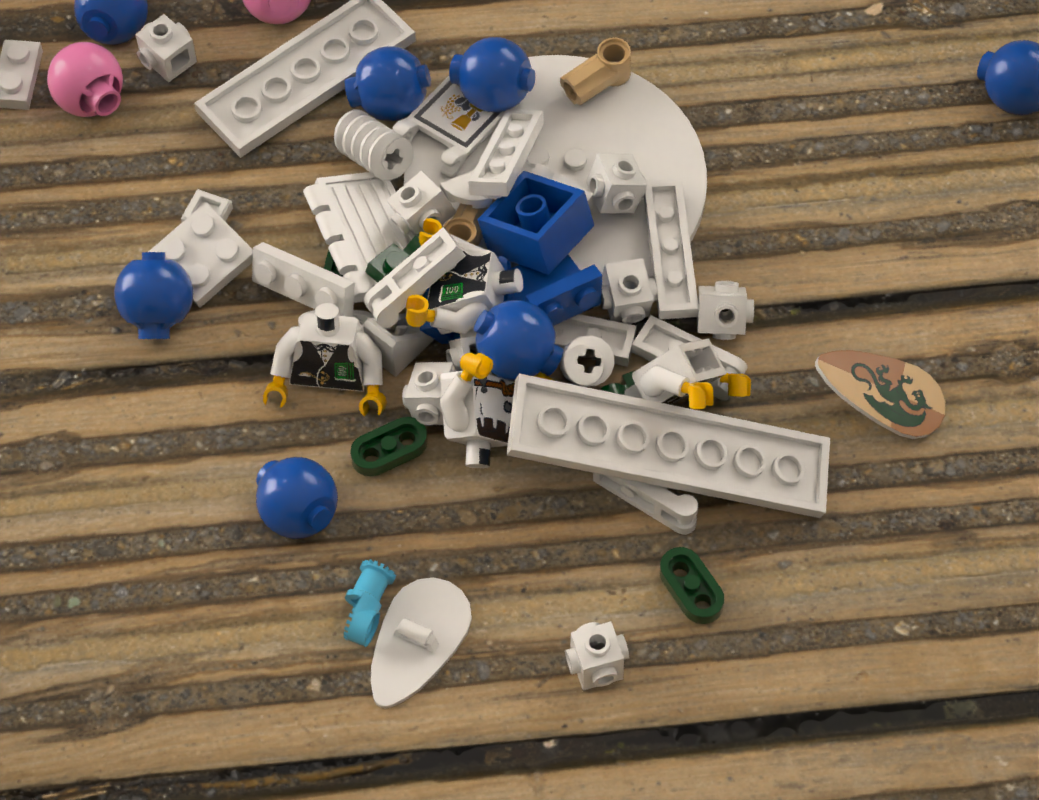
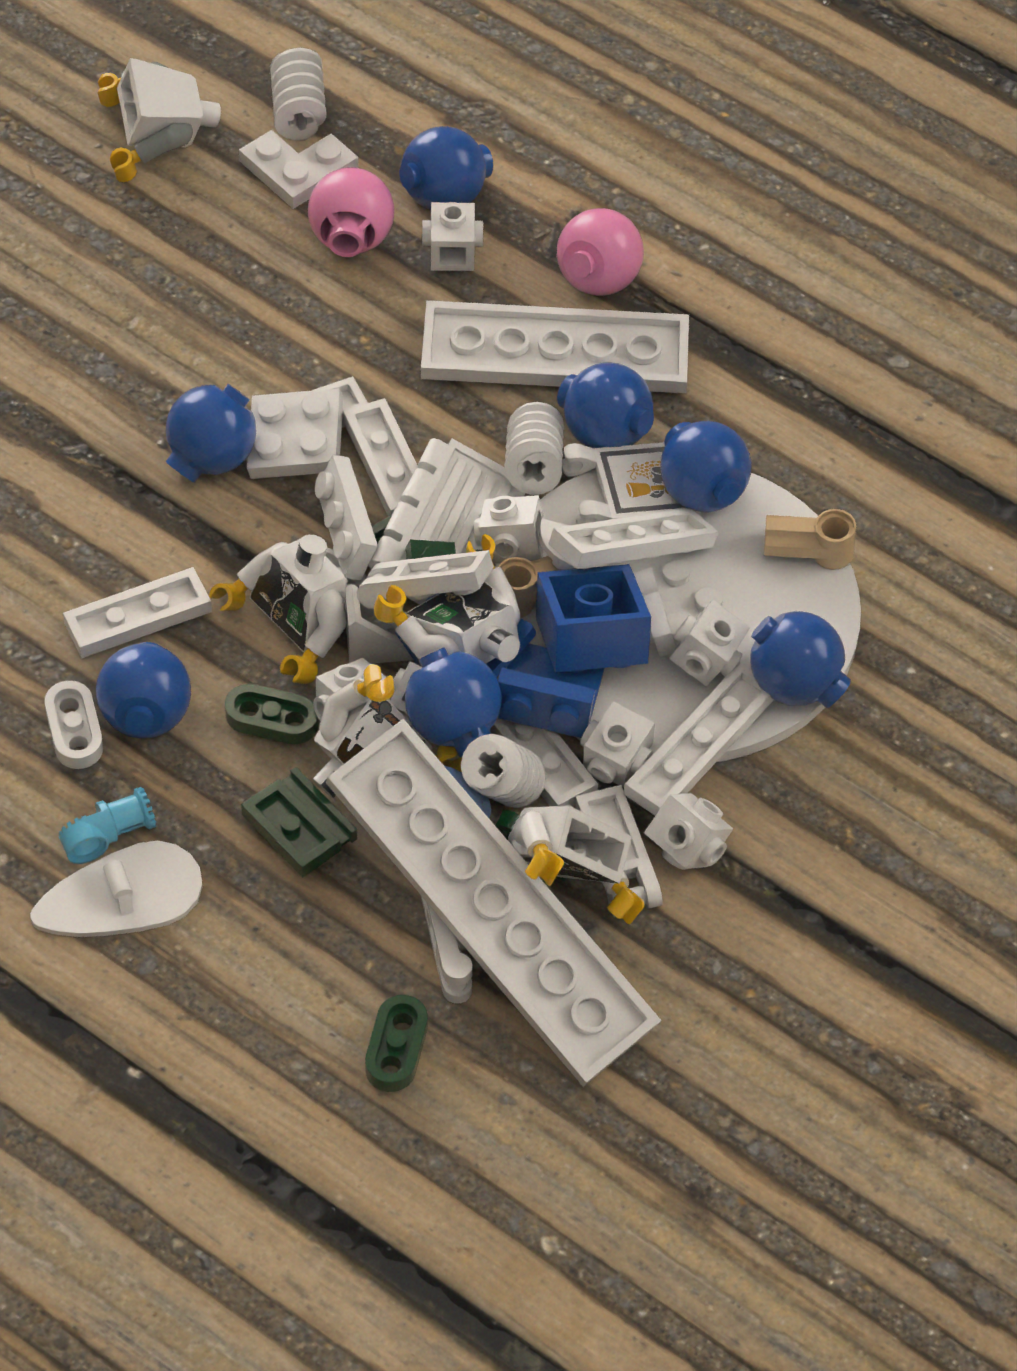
camera: 40 degrees right, 5 degrees down
white brick [565,621,629,690] -> none
shield [815,350,945,439] -> none
none -> white plate [45,681,103,769]
none -> white plate [63,567,212,659]
none -> plate [241,767,357,878]
none -> white plate [343,398,418,517]
none -> blue brick [750,611,851,708]

